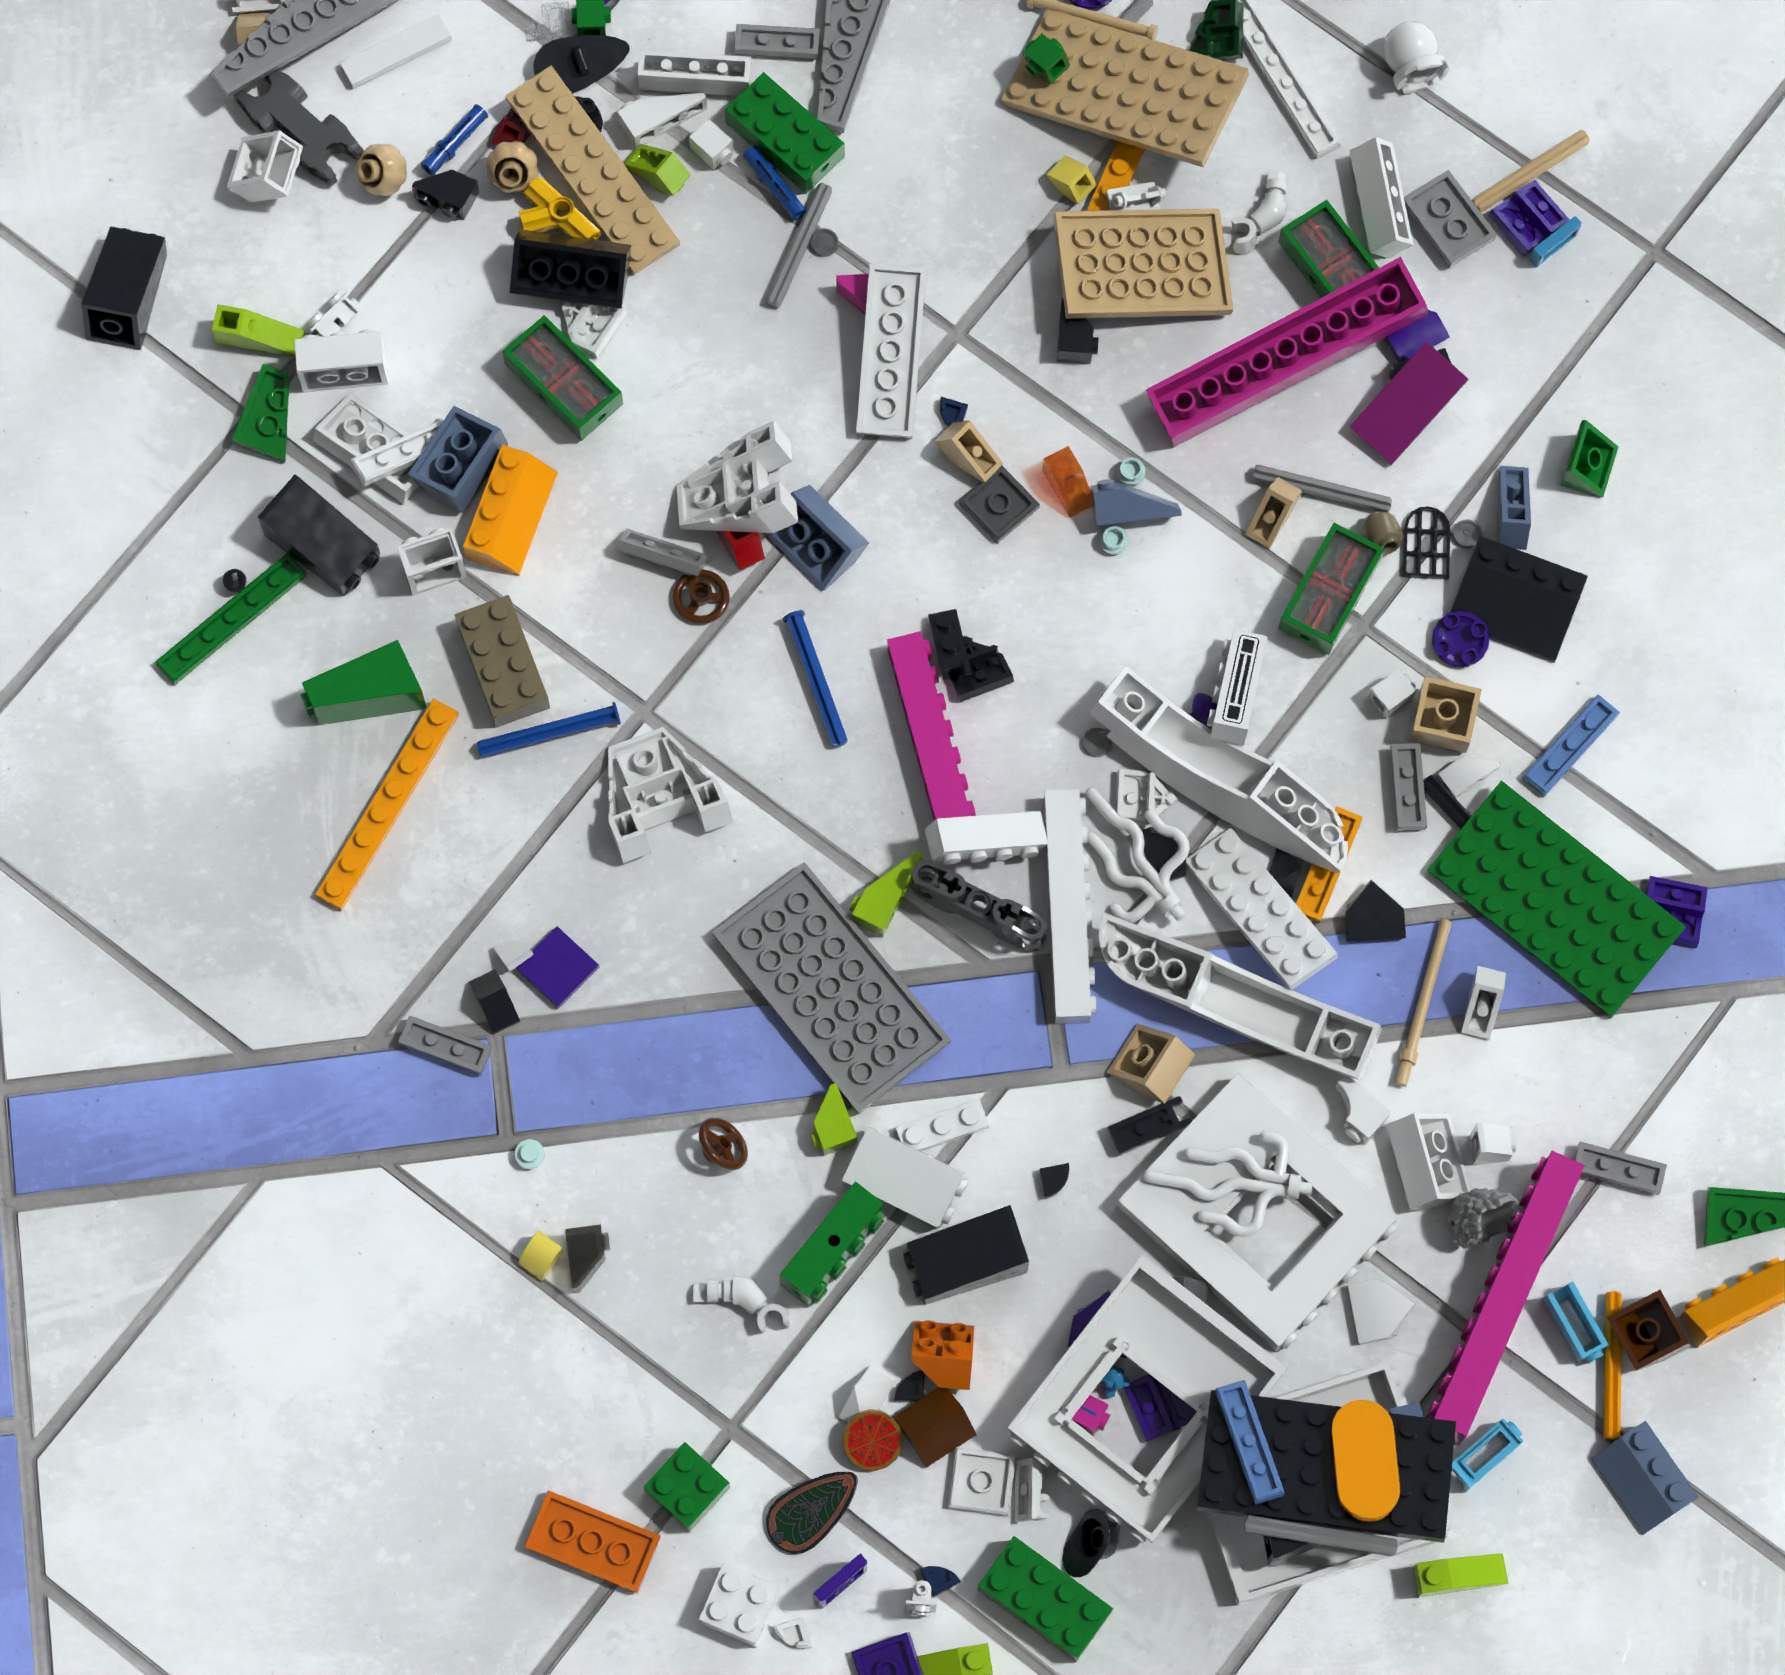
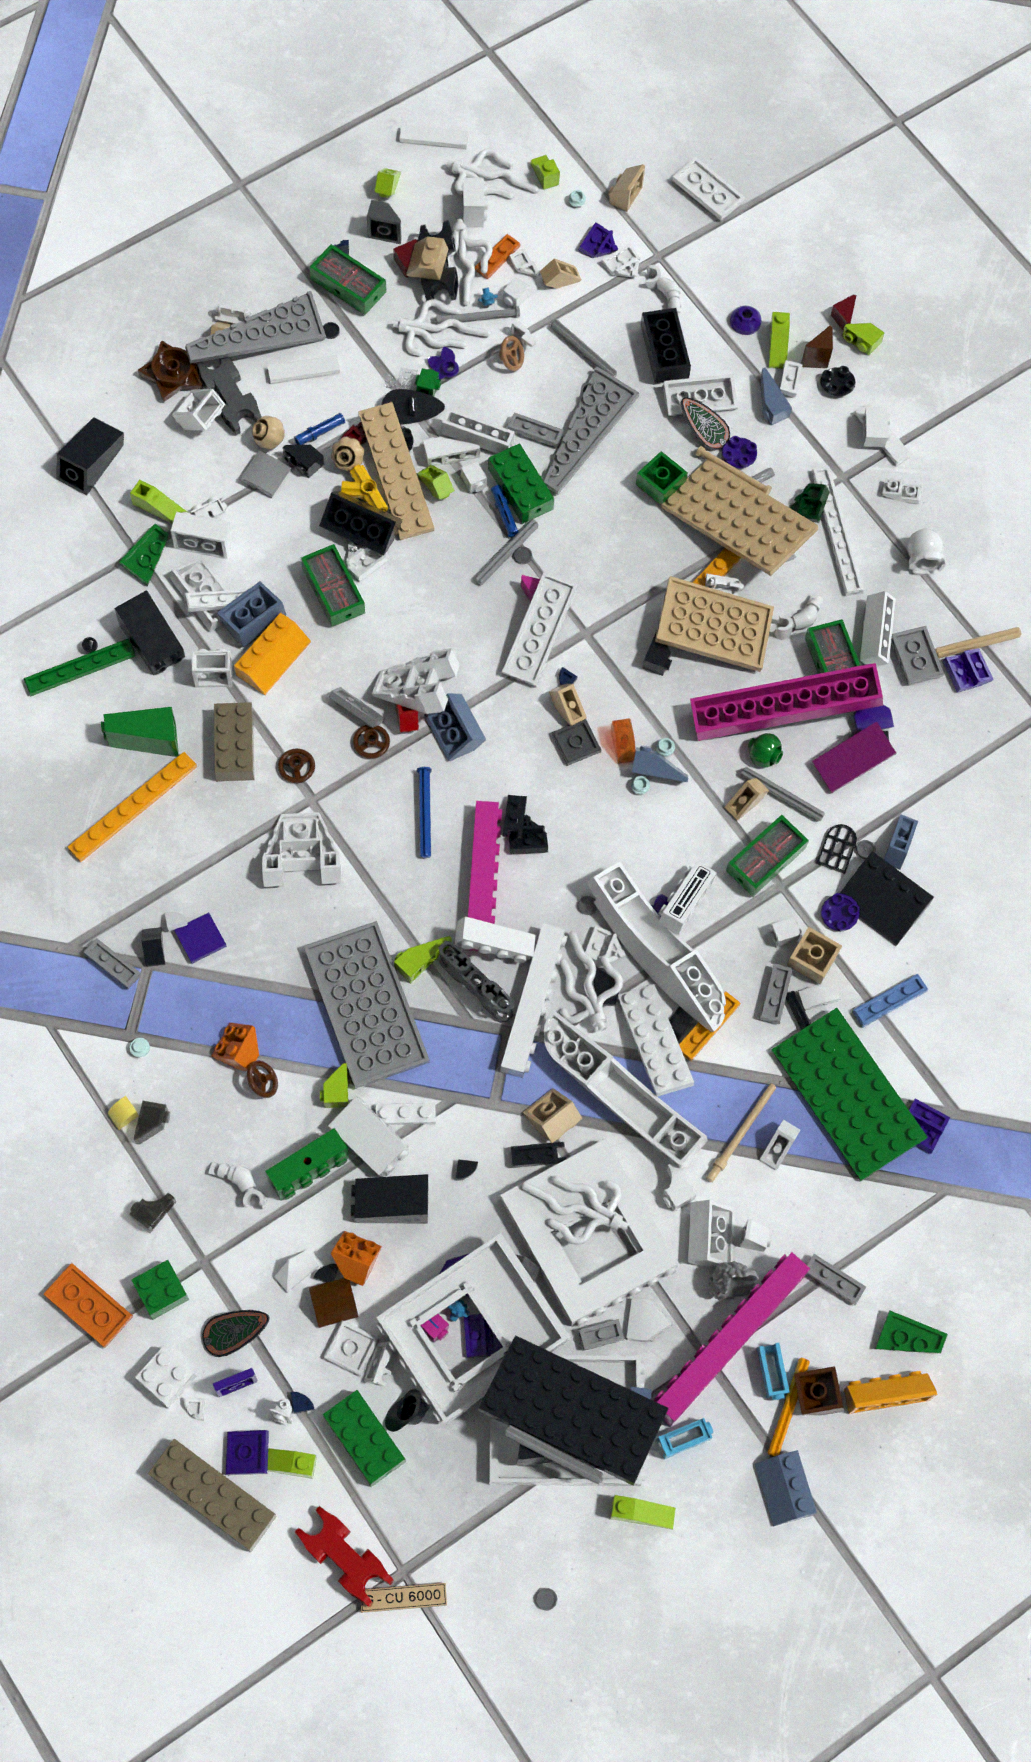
camera: 15 degrees right, 5 degrees down
blue axle [477,702,621,757] -> none
tile [842,1409,903,1471] -> none
green brick [1023,33,1070,85] -> none
light yellow brick [1047,155,1097,204] -> none
medium blue tile [1215,1380,1285,1504] -> none
light orange tile [1331,1400,1400,1522] -> none
black slope [1345,880,1406,942] -> none
dark tan head [1361,511,1403,555] -> none
dark azure tile [1530,216,1582,267] -> none
green slope [1560,420,1619,497] -> none
none -> clear smoke arch [129,1193,176,1233]
none -> reddish brown plate [138,341,203,402]
none -> orange slope [212,1022,259,1071]
none -> light grey slope [240,451,291,498]
none -> reddish brown piece [278,748,315,783]
none -> light grey plate [579,1319,624,1351]
none -> green brick [636,451,688,505]
none -> green plant [748,733,783,768]

